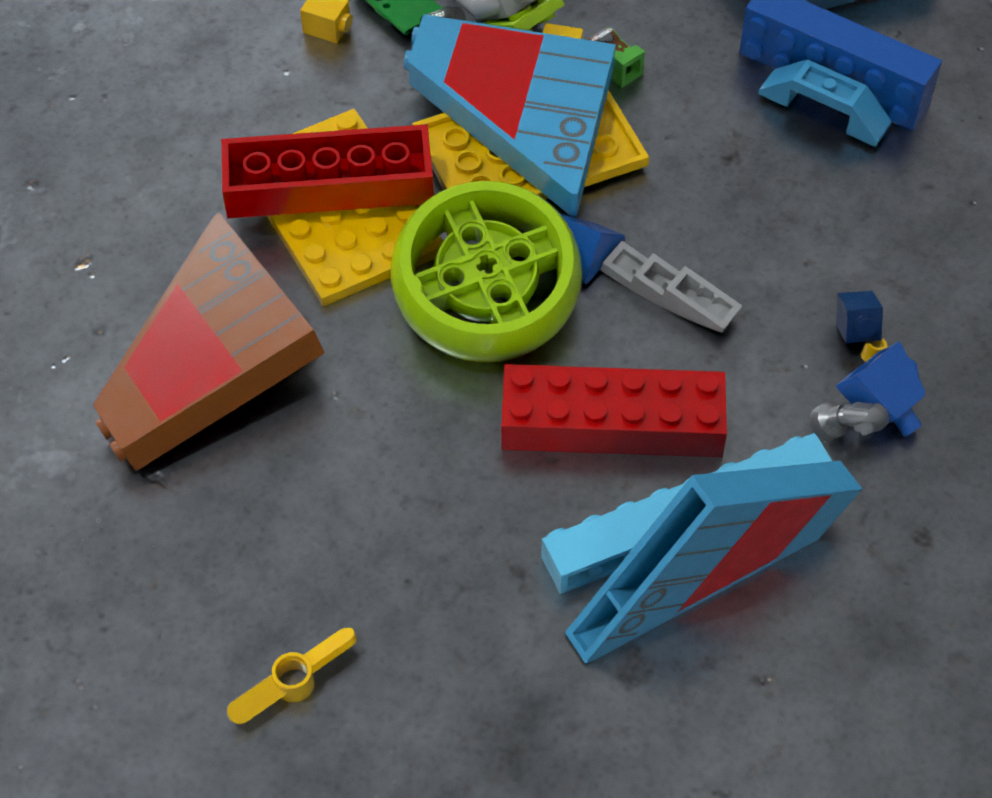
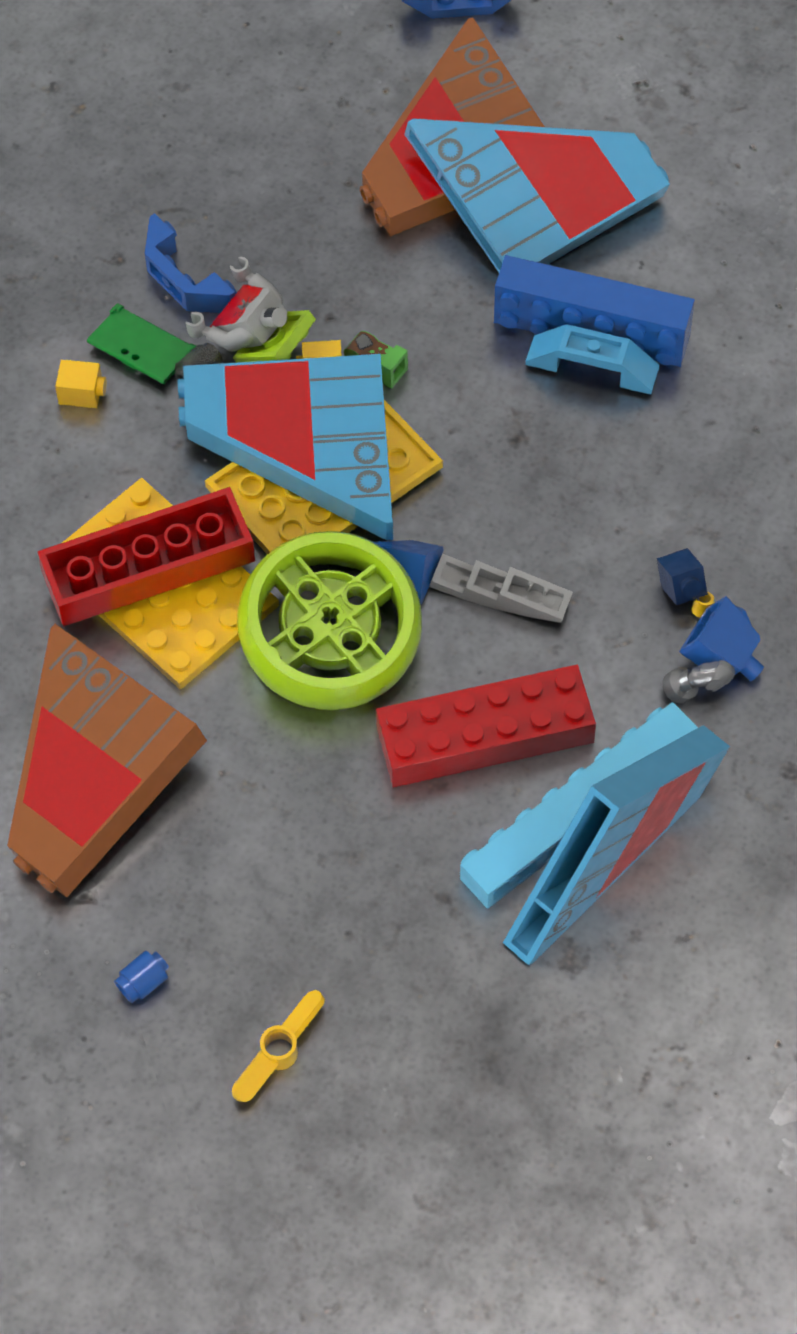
camera: 15 degrees left, 5 degrees up
none -> blue brick [114,950,169,1003]

